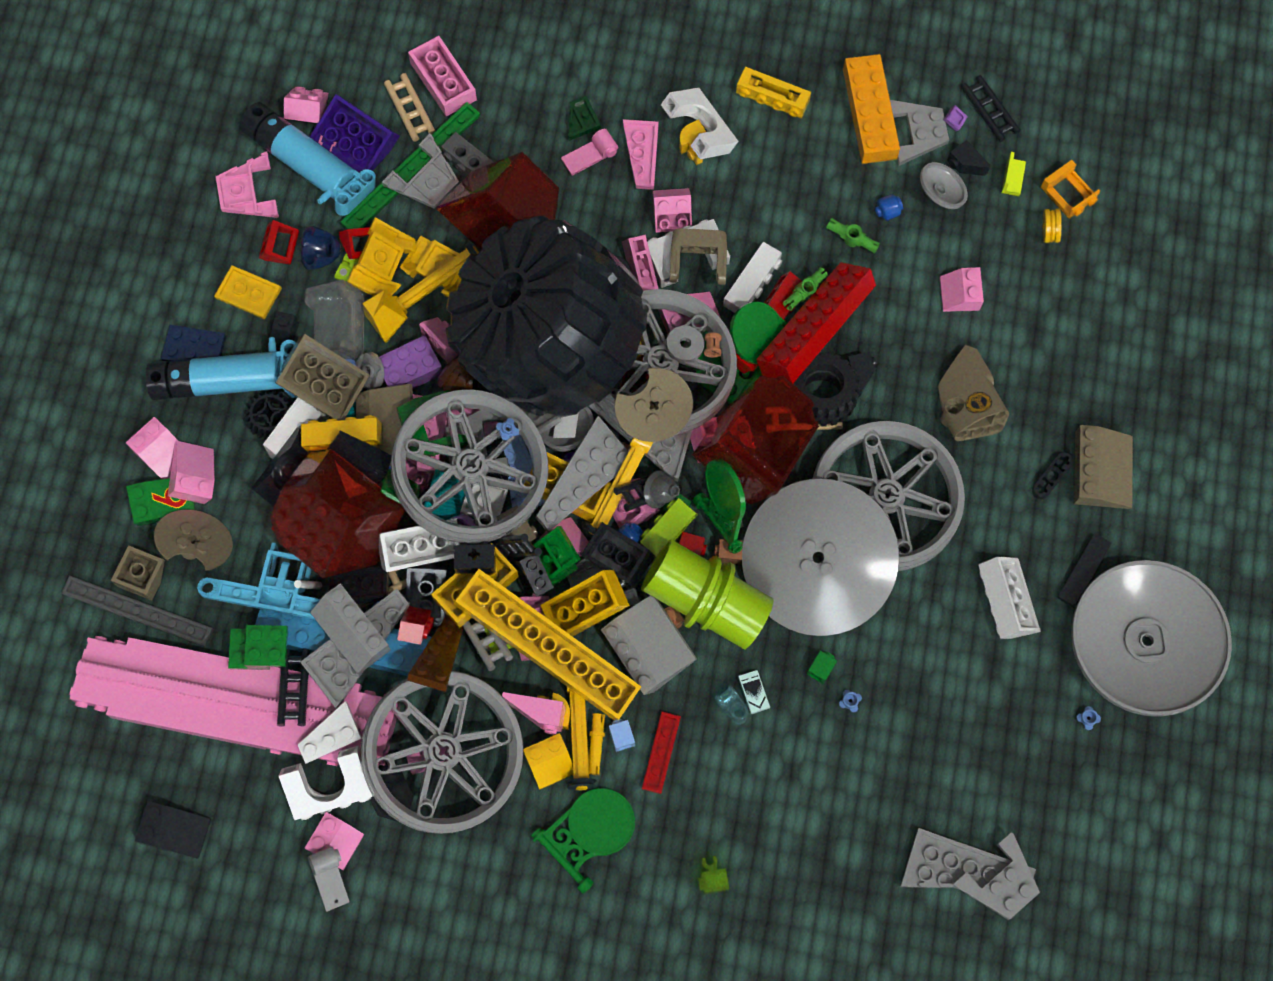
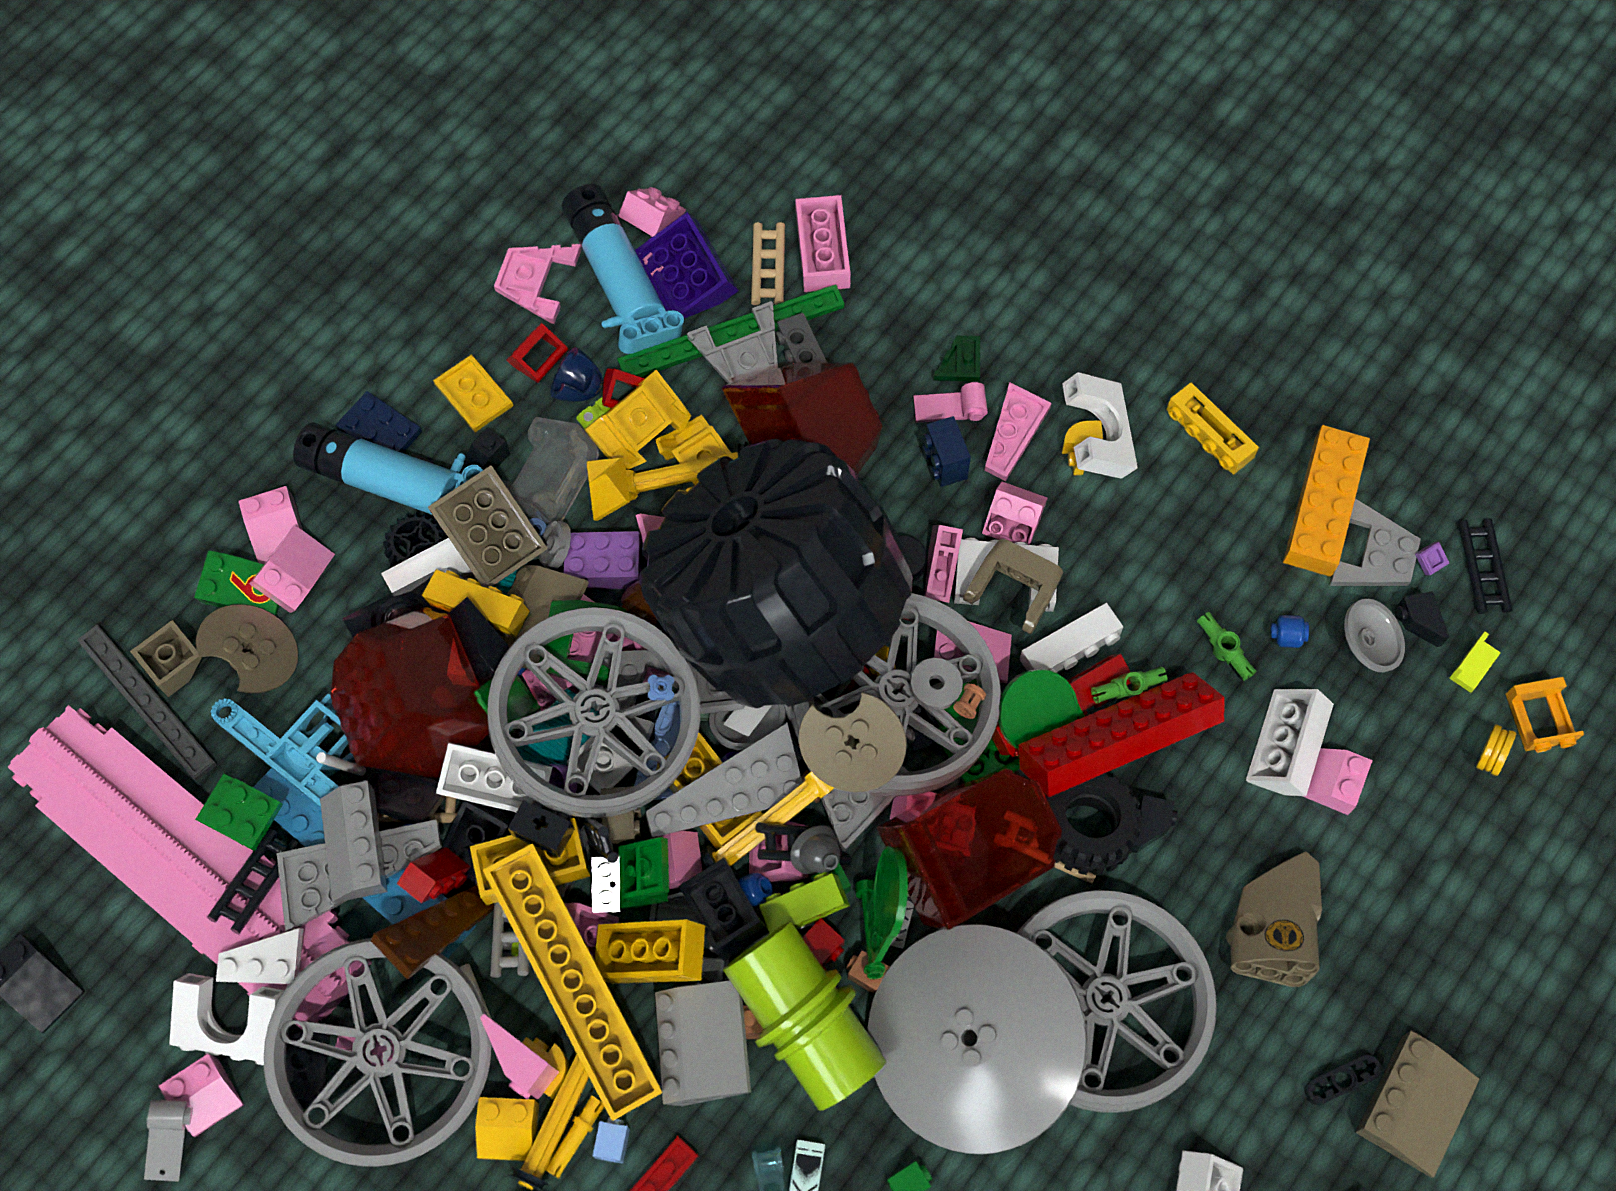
camera: 30 degrees right, 5 degrees down
none -> dark blue brick [922,416,971,487]
none -> white slope [1246,689,1334,796]

